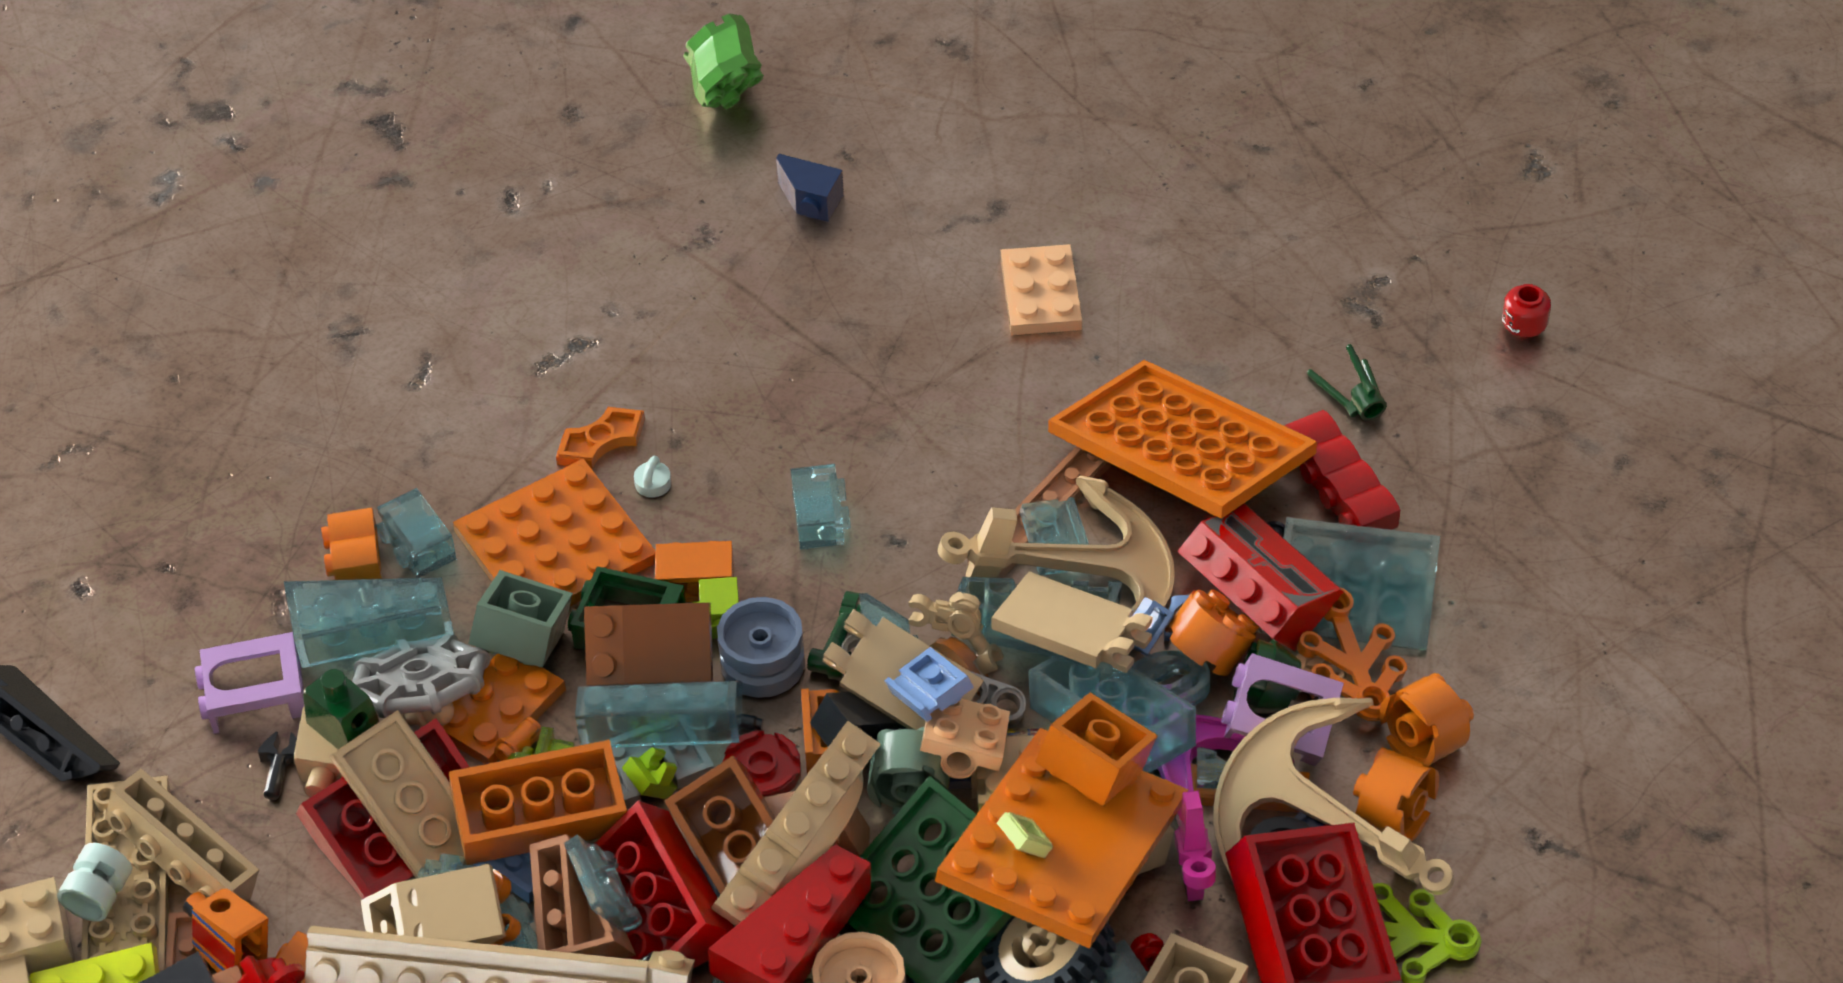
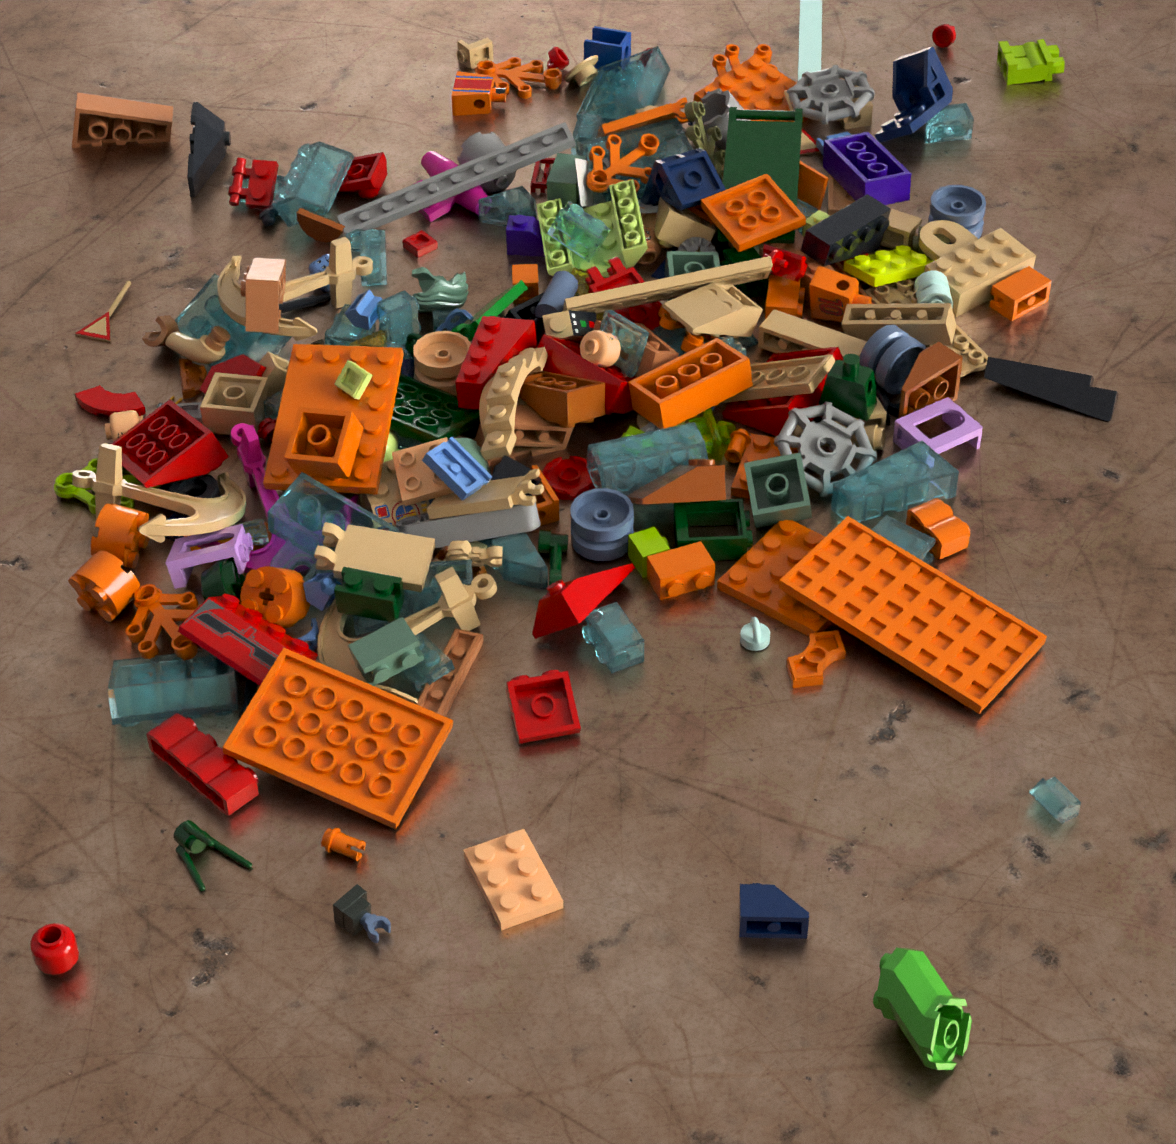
camera: 160 degrees right, 5 degrees down
none -> orange pin [321,827,366,861]
none -> pearl dark grey piece [333,884,391,943]
none -> dark green brick [334,567,405,622]
none -> sand green brick [348,617,425,686]
none -> red plate [506,670,581,744]
none -> red wedge [532,563,635,639]
none -> light nougat head [580,330,621,368]
none -> tan brick [758,309,867,357]
none -> orange plate [778,516,1047,714]
none -> sand blue wheel [859,325,926,395]
none -> dark orange slope [898,342,963,419]
none -> clear light blue piece [1029,776,1081,824]

